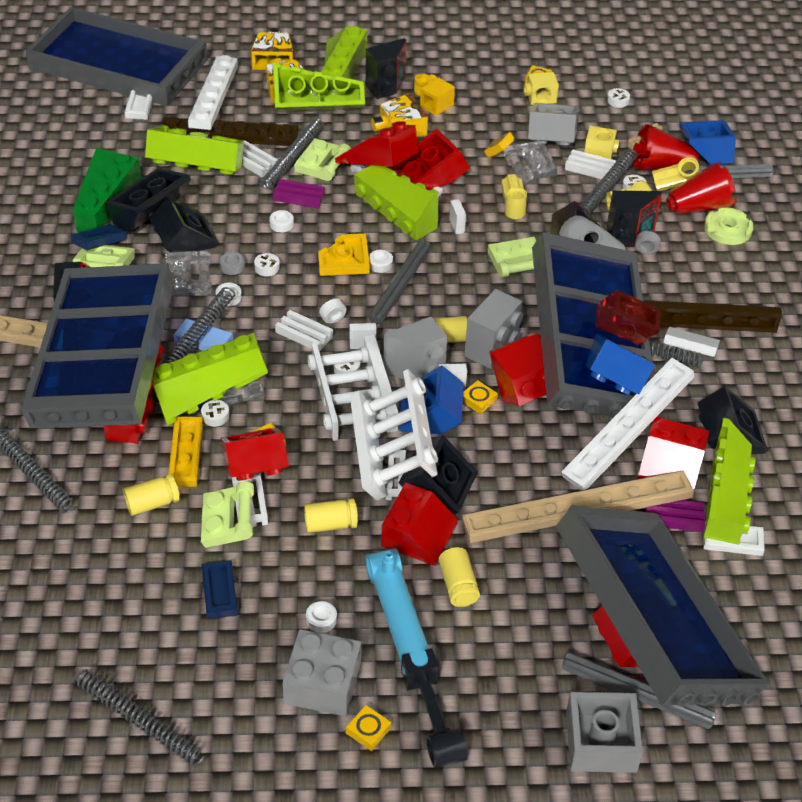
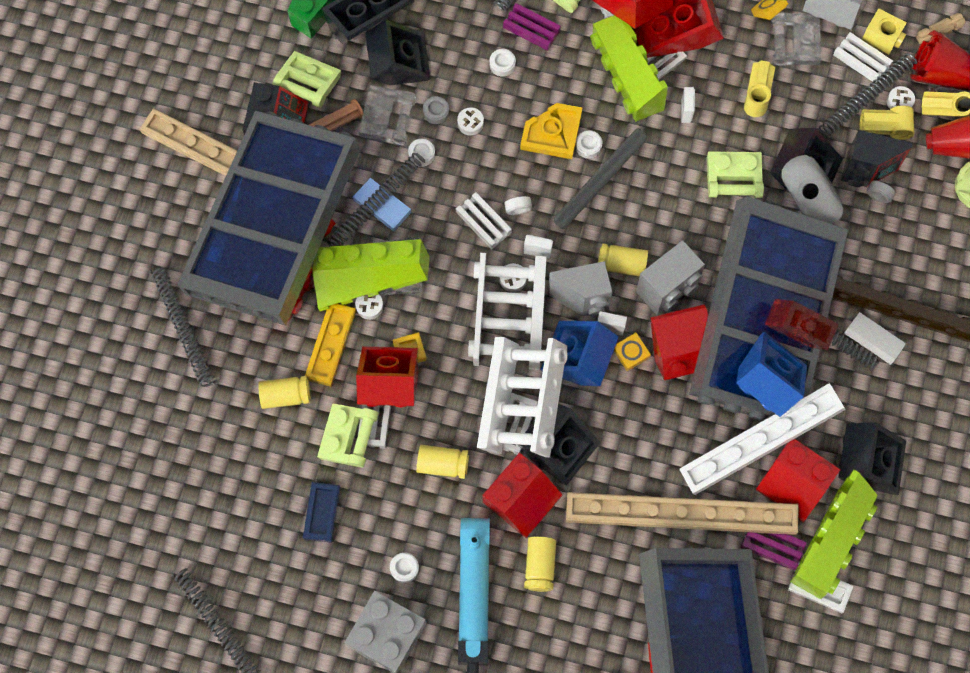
camera: 20 degrees right, 25 degrees up
dark blue tile [71,224,127,250] -> none

